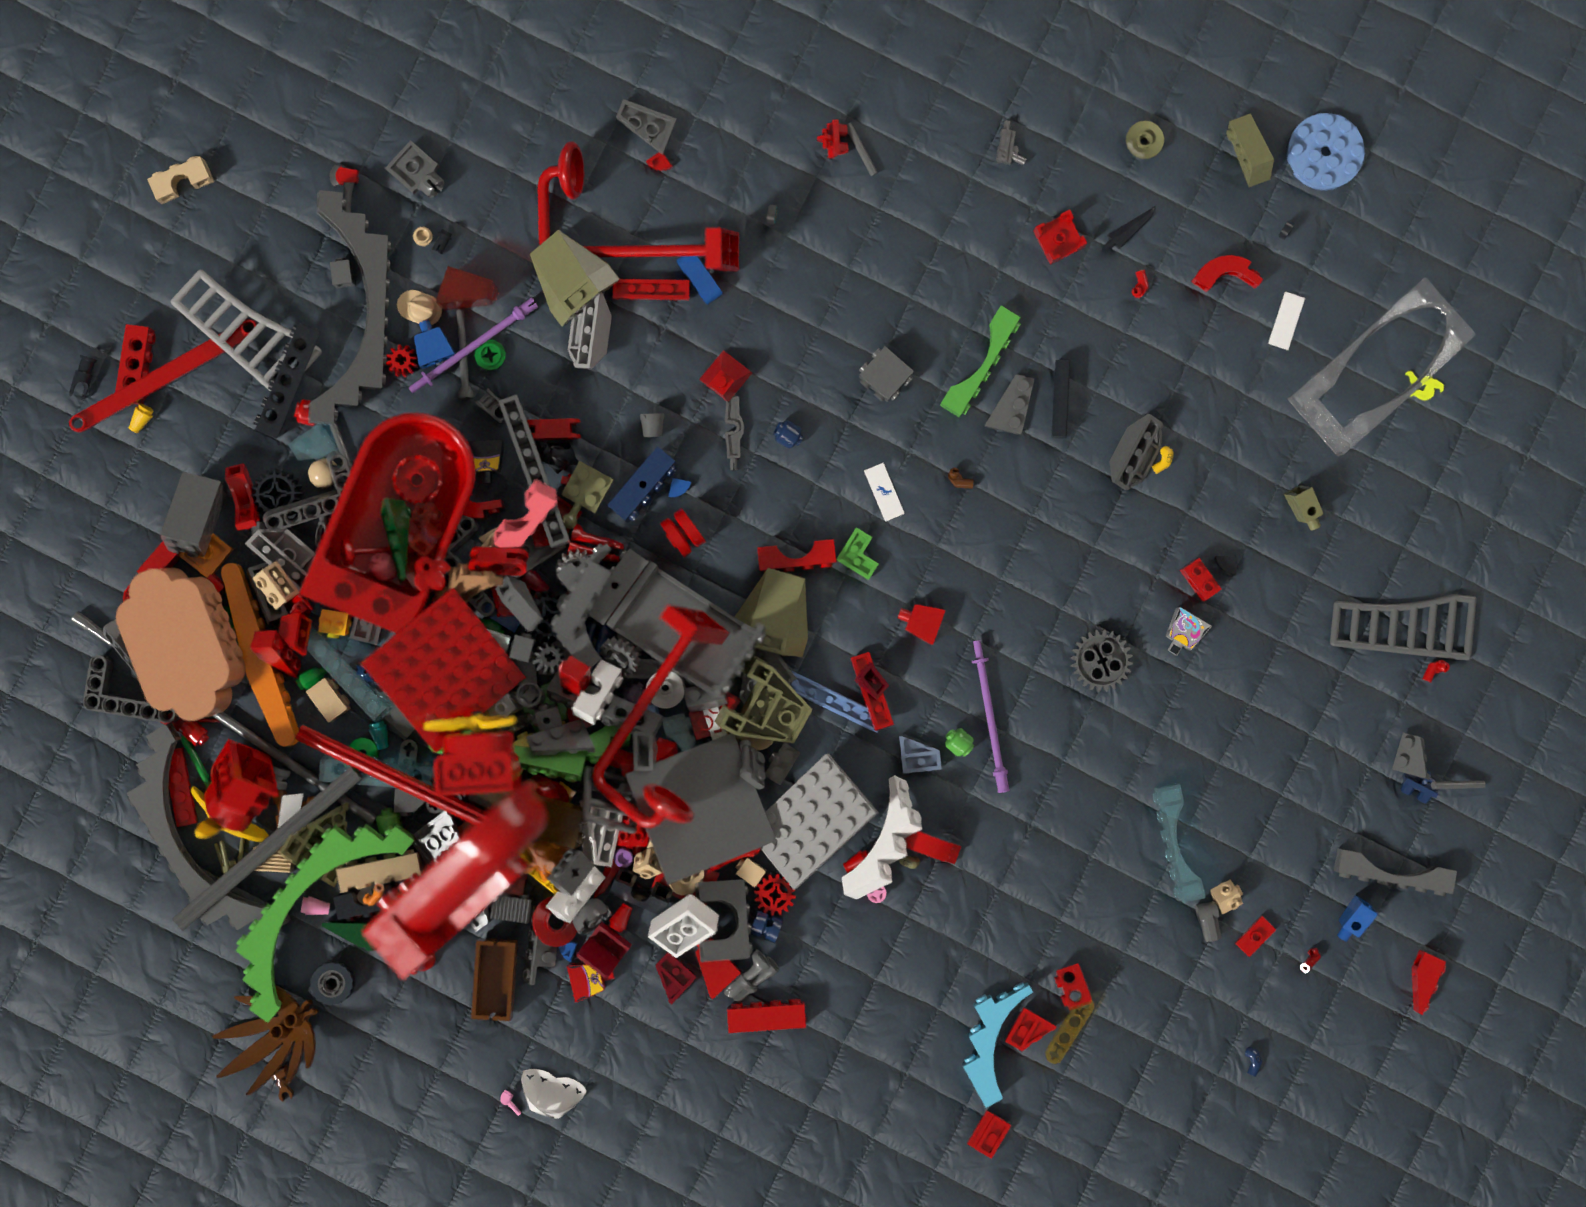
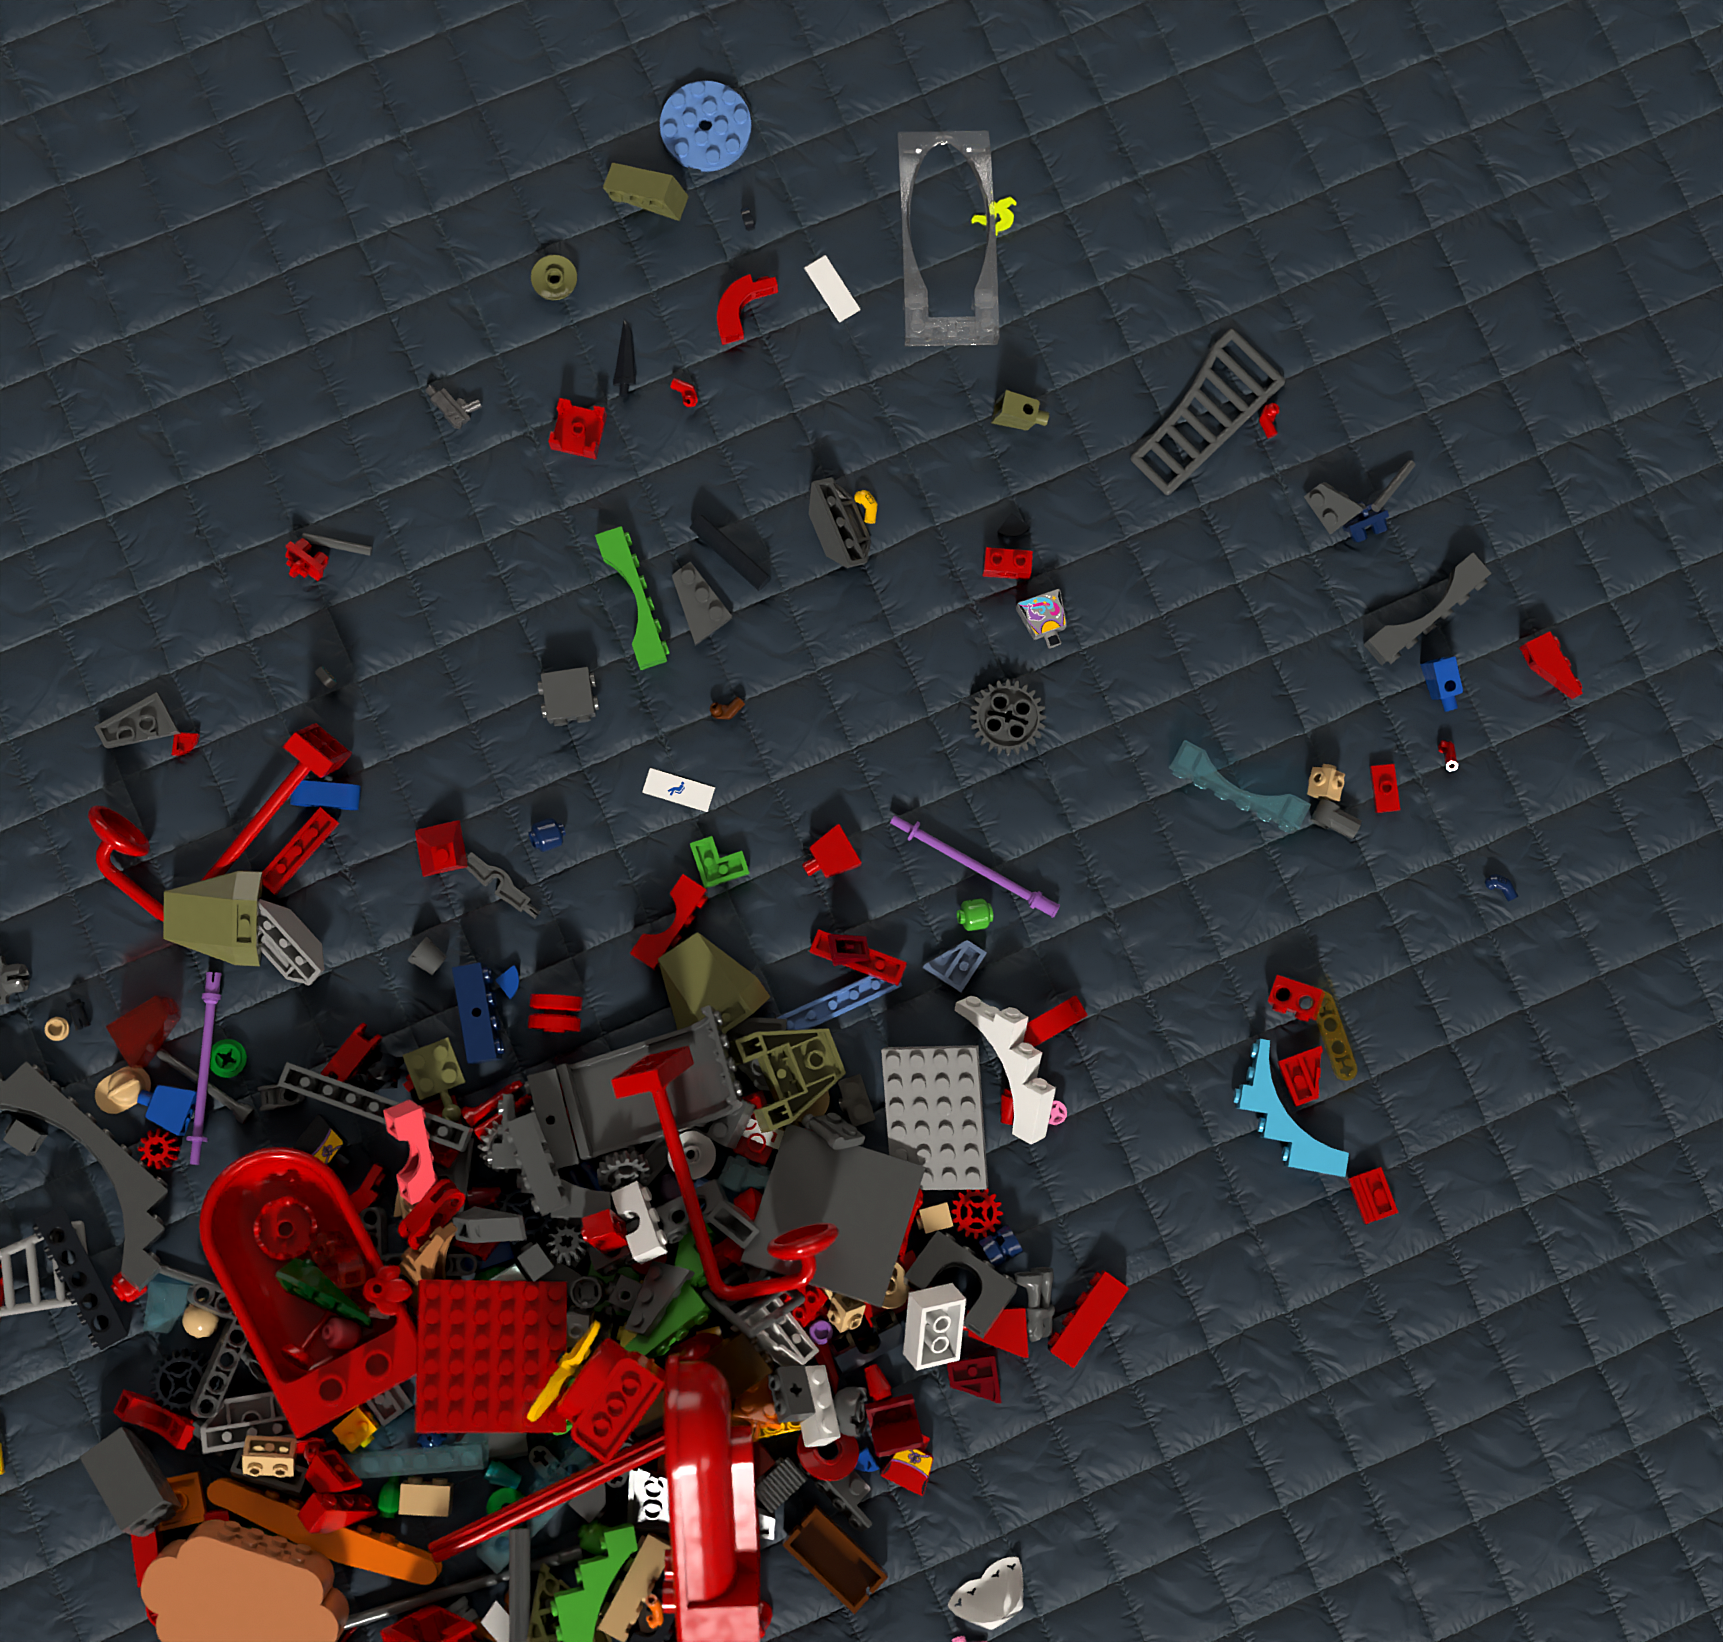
camera: 60 degrees left, 5 degrees down
olive arm [899,855,920,869] -> none

